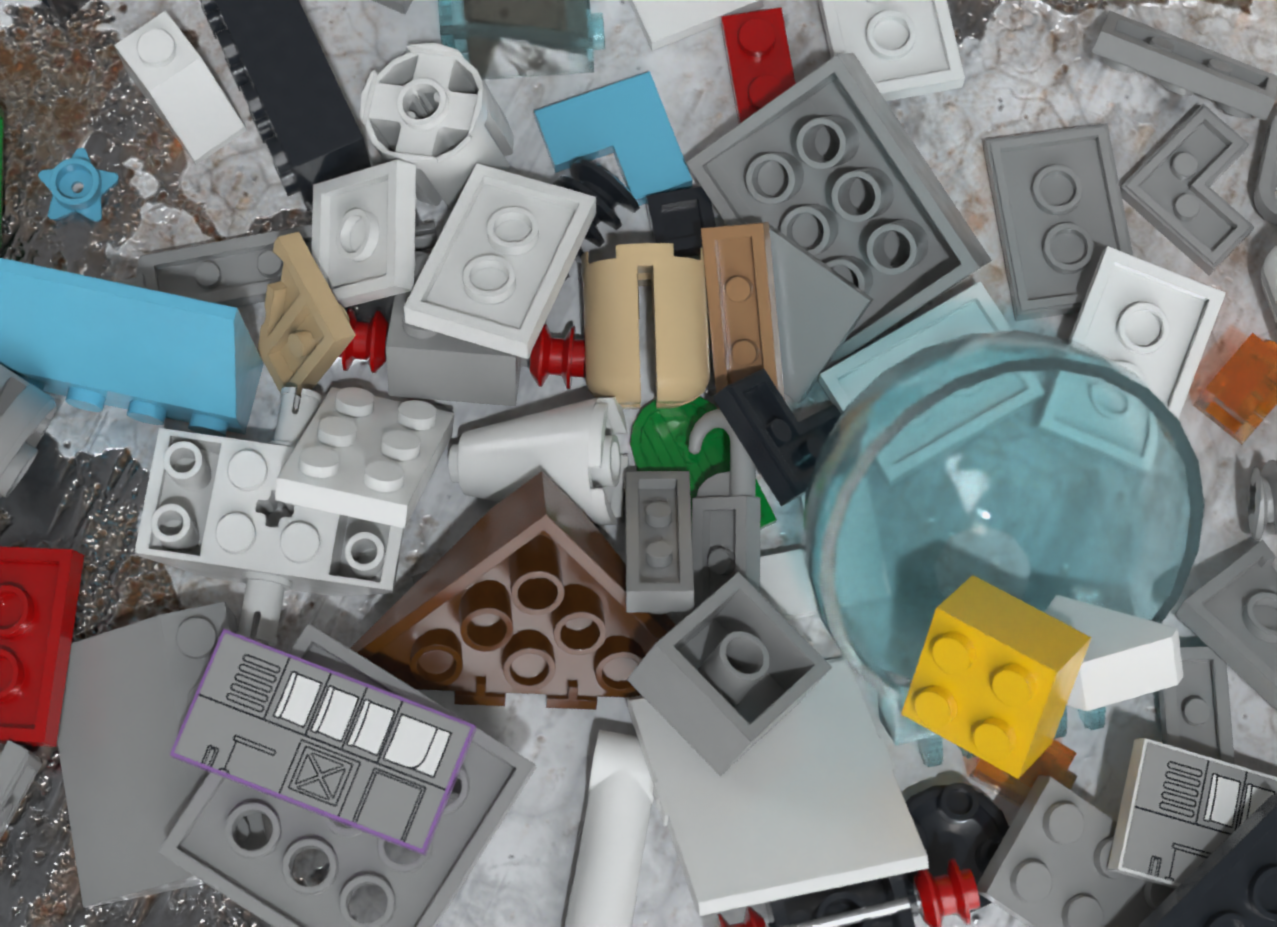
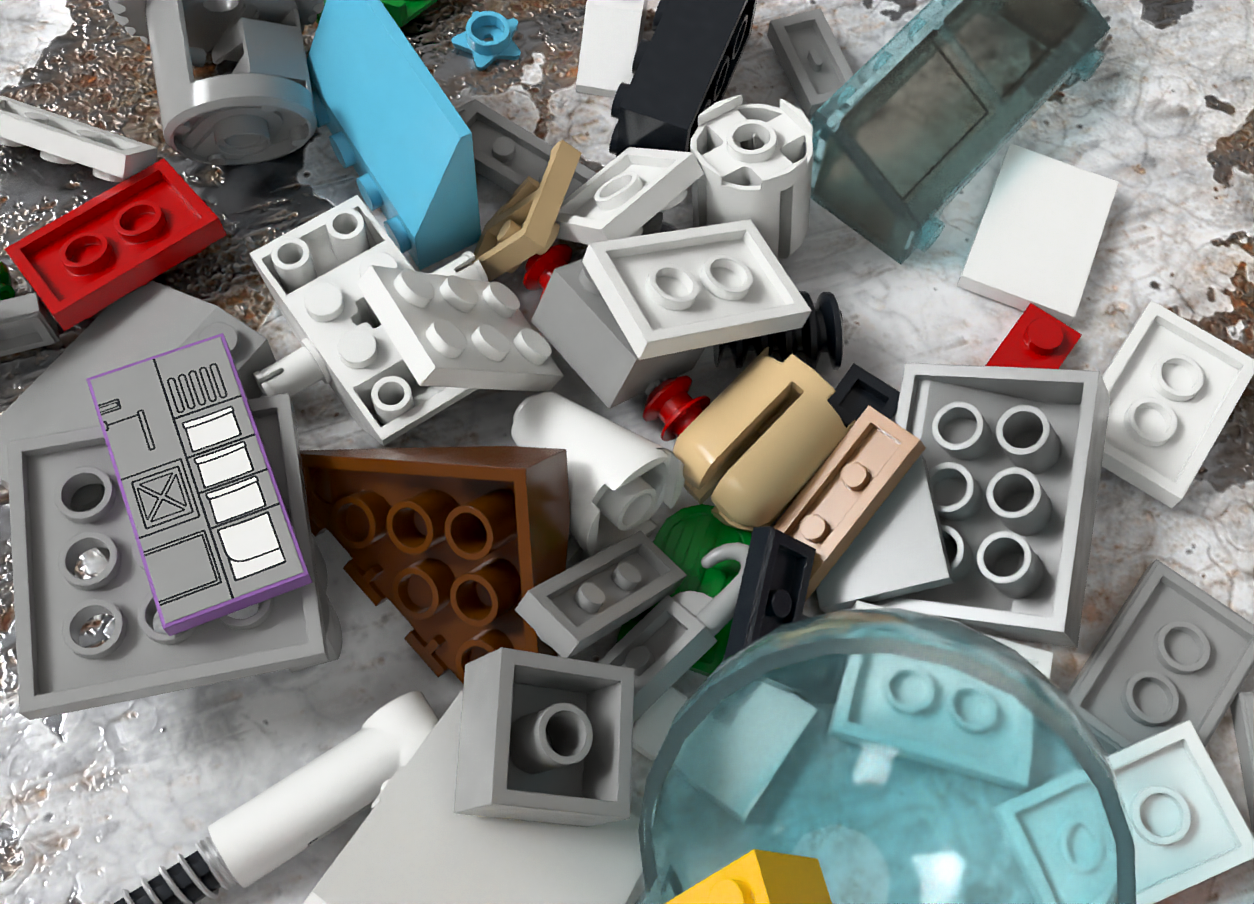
camera: 40 degrees right, 10 degrees down
medium azure tile [534,71,693,206] -> none

